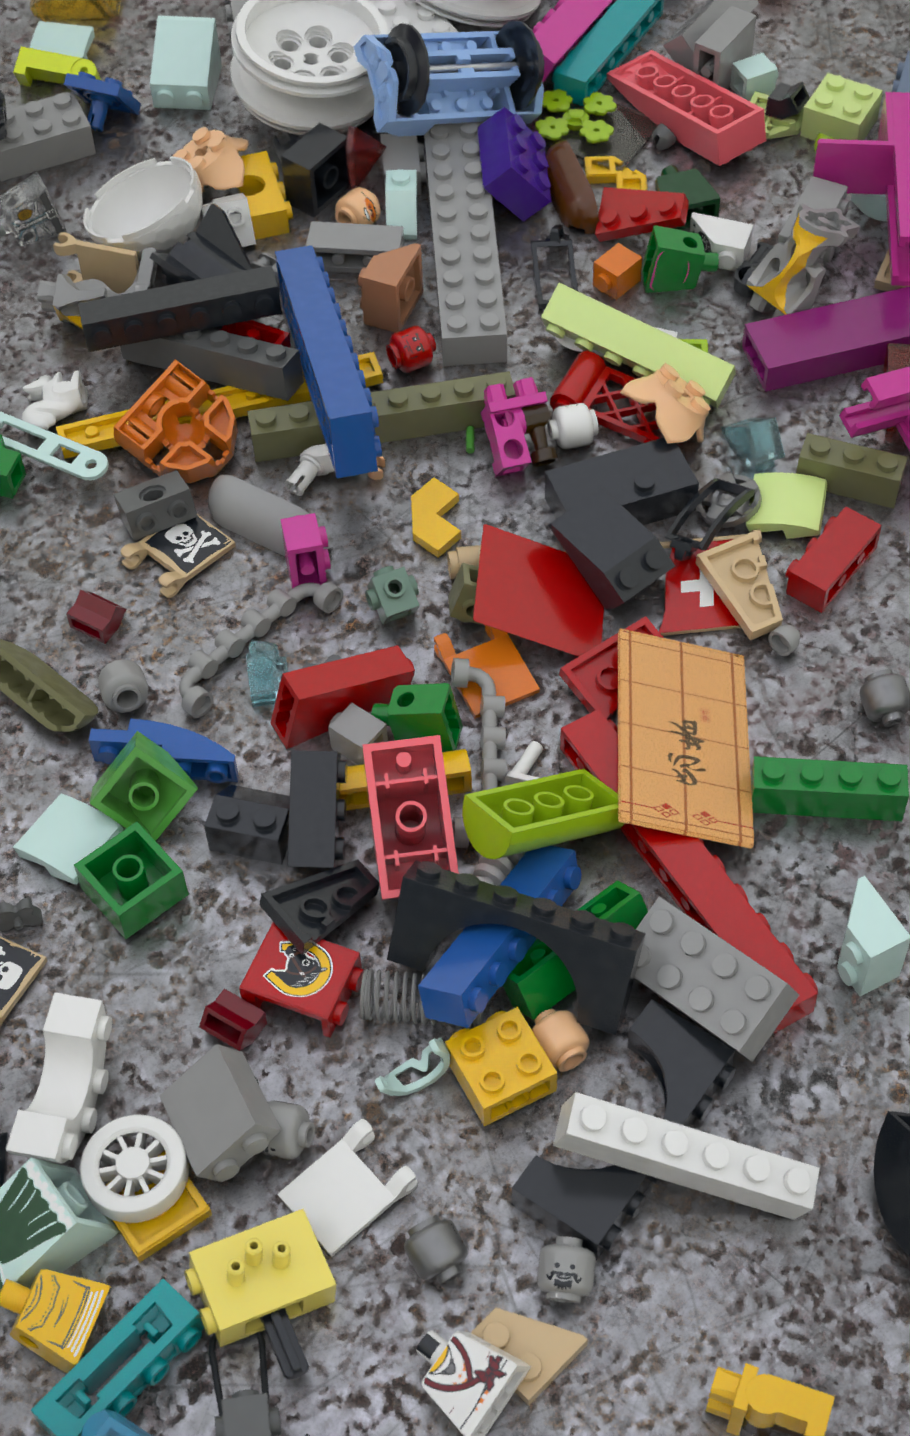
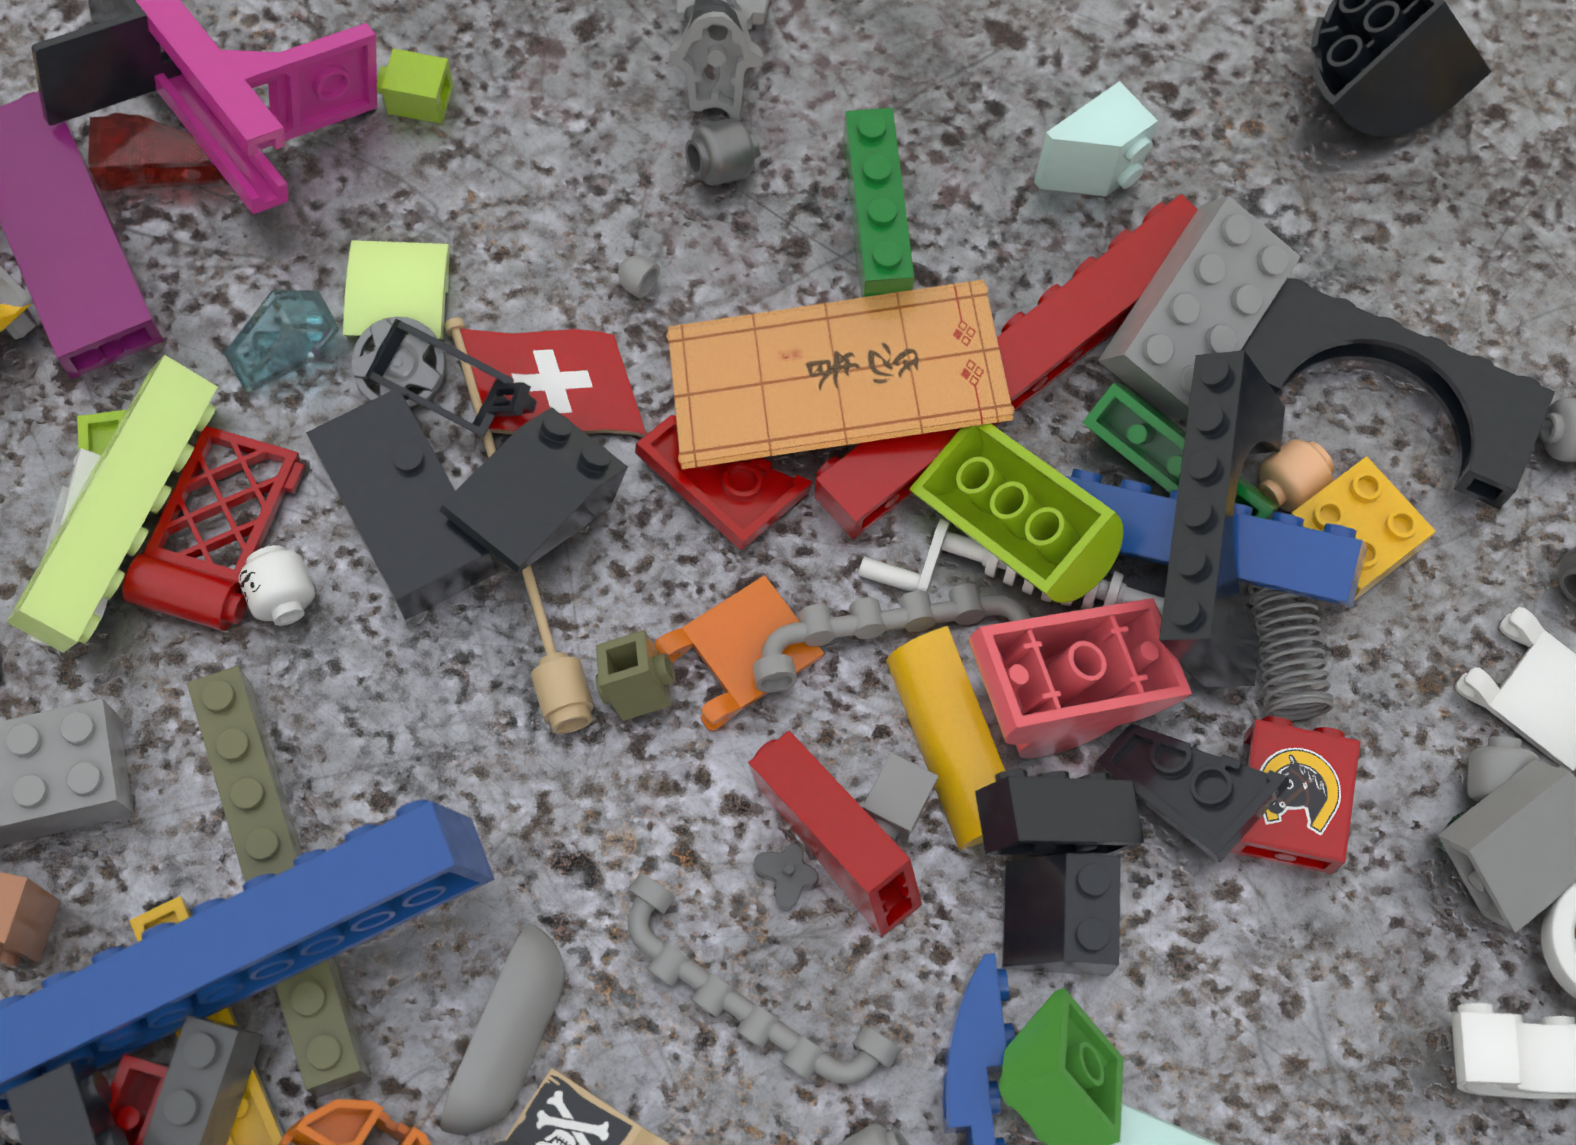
camera: 105 degrees left, 15 degrees up
green brick [74,822,189,939] -> none
dark red piece [199,988,267,1051] -> none
clear light blue piece [246,640,288,707] -> none
dark pink brick [280,513,331,589] -> none
white arm [284,444,385,496] -> none
sand green brick [365,566,420,625] -> none
green torso [371,683,463,752] -> none
light aqua helmet [375,1037,451,1096] -> none
red head [386,326,436,373] -> none
yellow tile [411,477,461,558] -> none
bright green piece [466,426,474,453] -> none
red sticker [473,524,604,657] -> none
dark pink hips [481,377,558,477] -> none
white brick [553,1092,819,1220] -> none
light nougat brick [620,363,710,444] -> none
tan wing [696,530,783,641] -> none
red brick [785,506,882,613] -> none
olive brick [796,433,908,509] -> none

